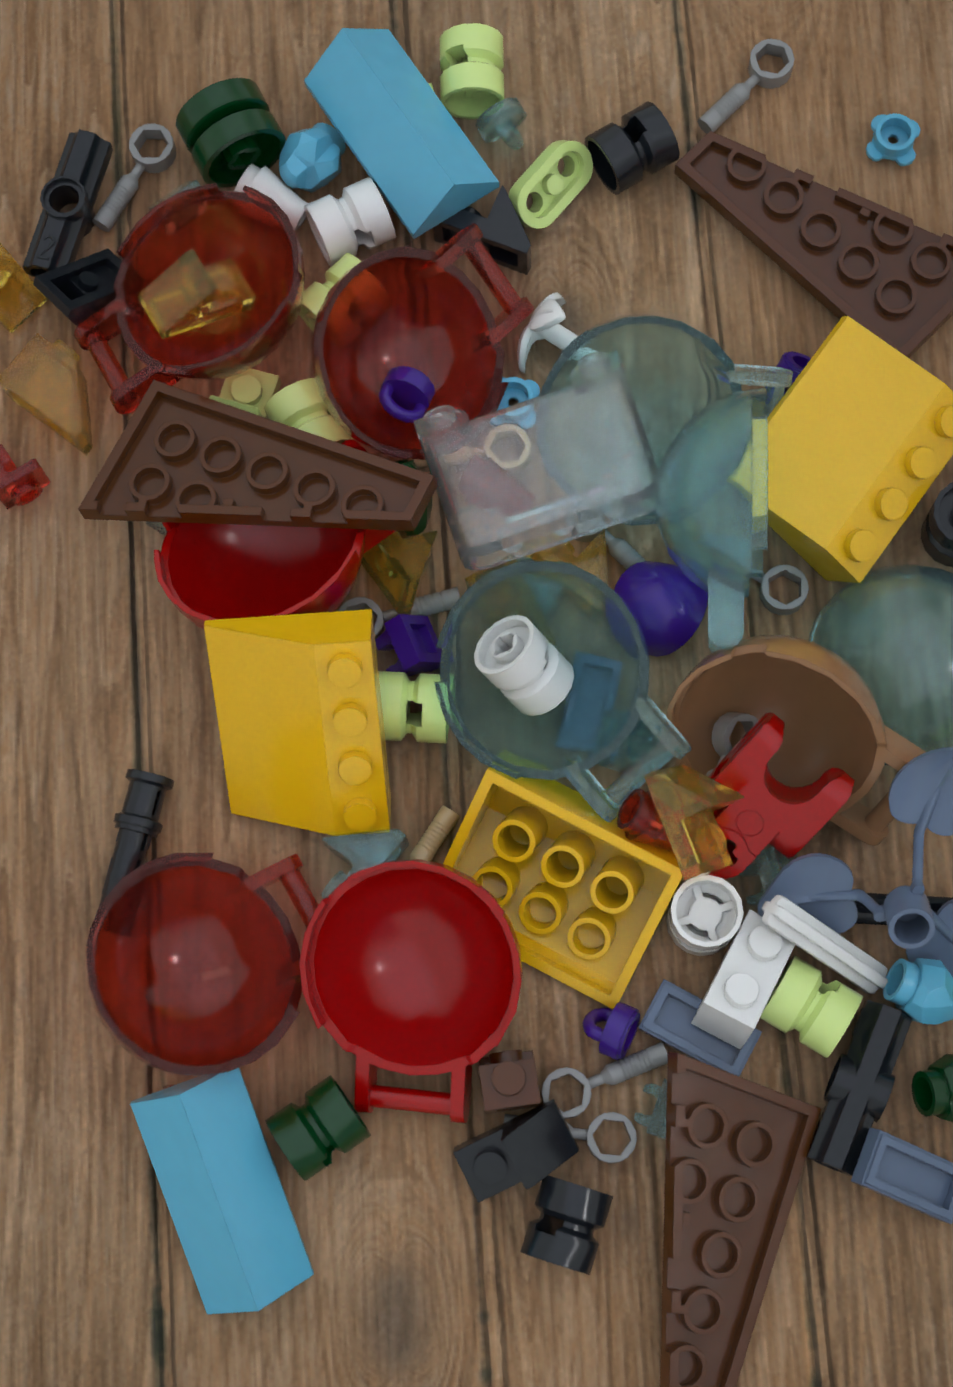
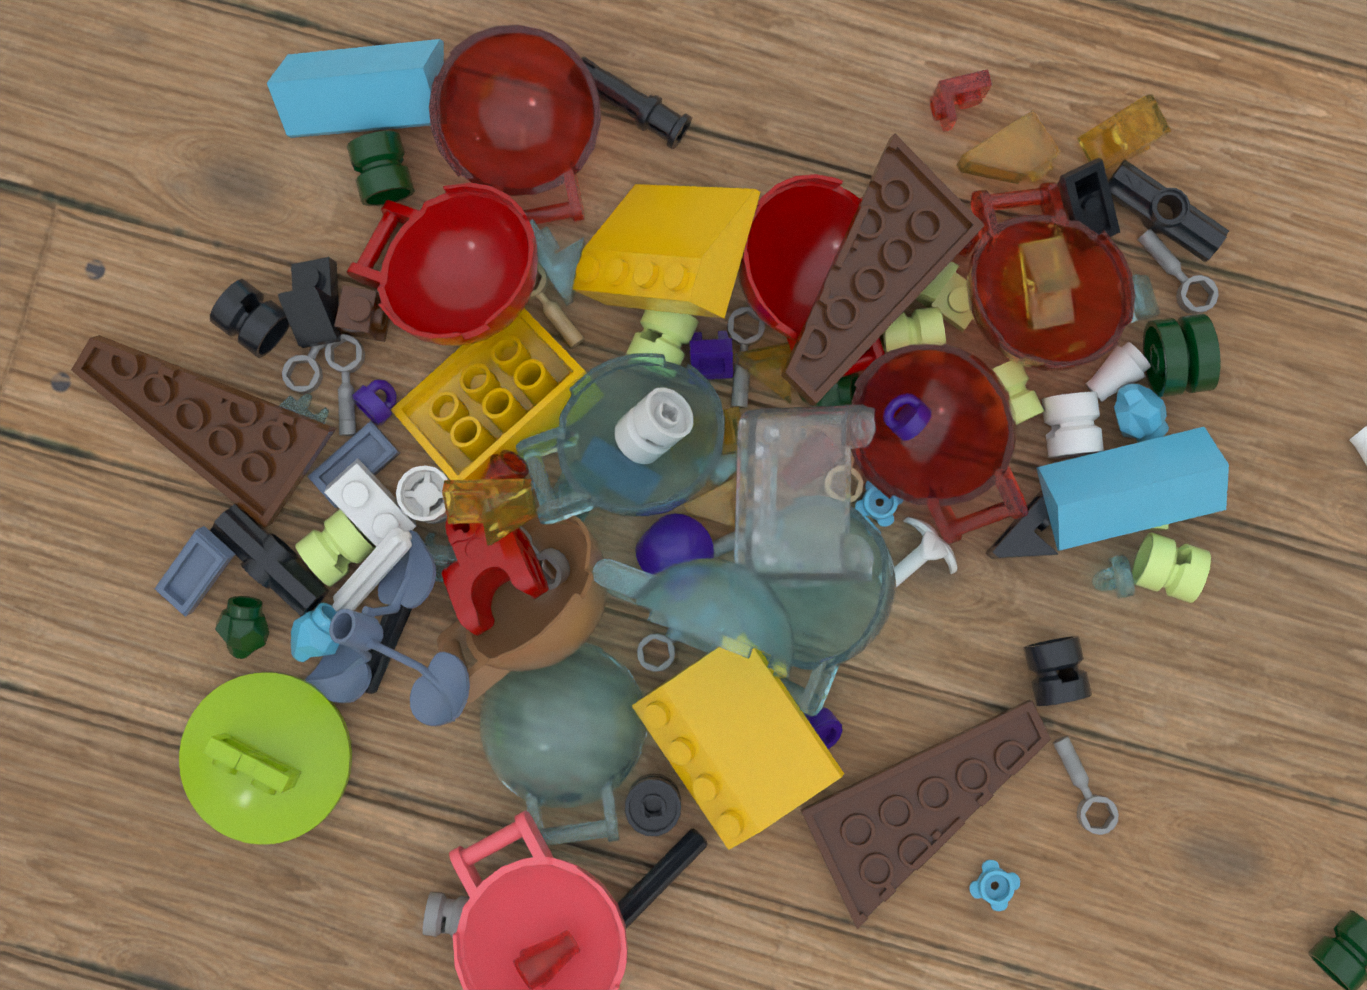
camera: 105 degrees right, 10 degrees up
yellowish green plate [508,140,593,229] -> none

